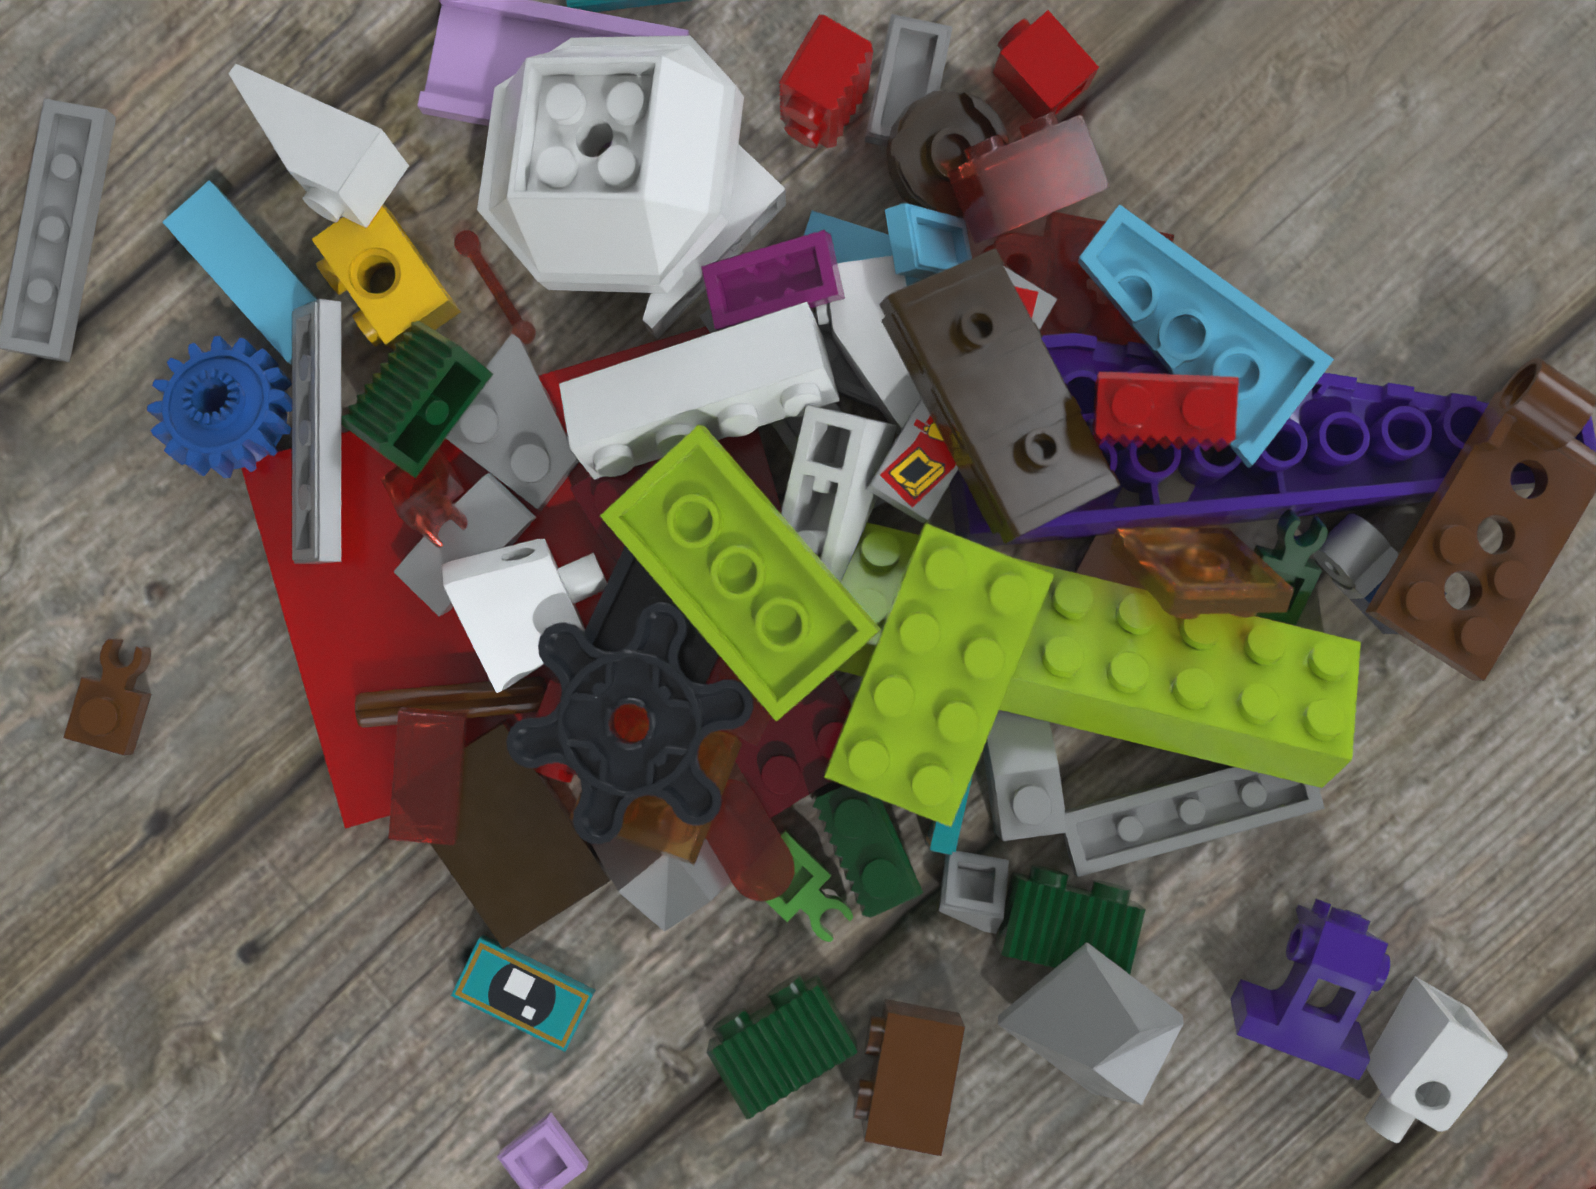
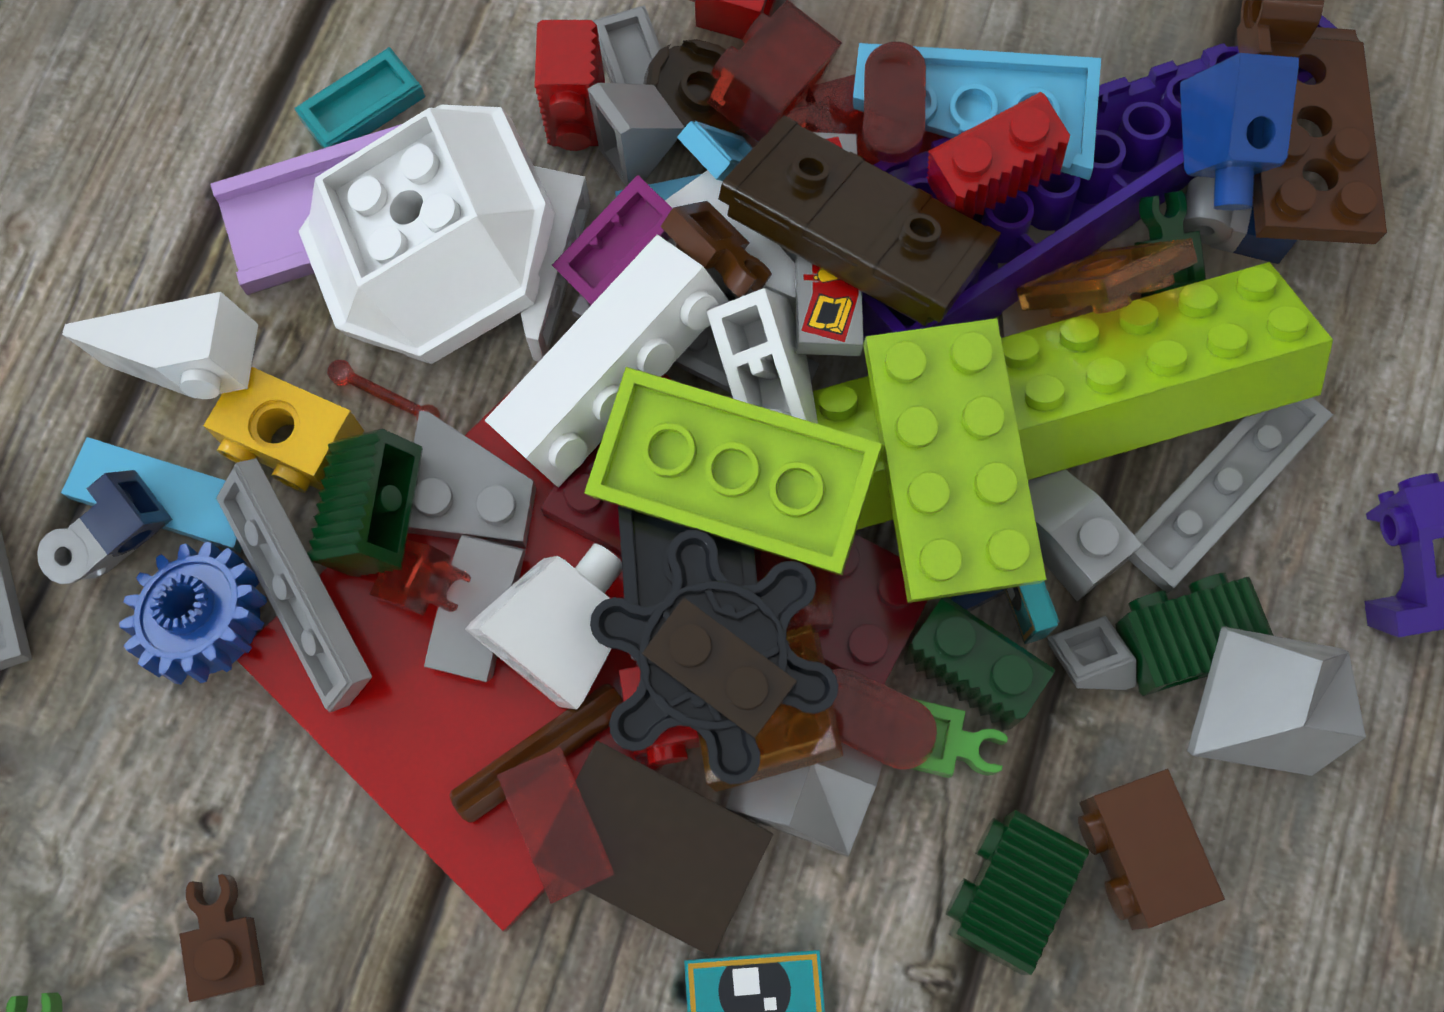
camera: 30 degrees left, 15 degrees down
none -> leg [37,470,173,584]
none -> light grey slope [588,83,685,186]
none -> dark brown plate [642,597,797,739]
none -> reddish brown plate [660,201,772,297]
none -> clear red tile [863,42,926,163]
none -> blue torso [1180,53,1299,211]

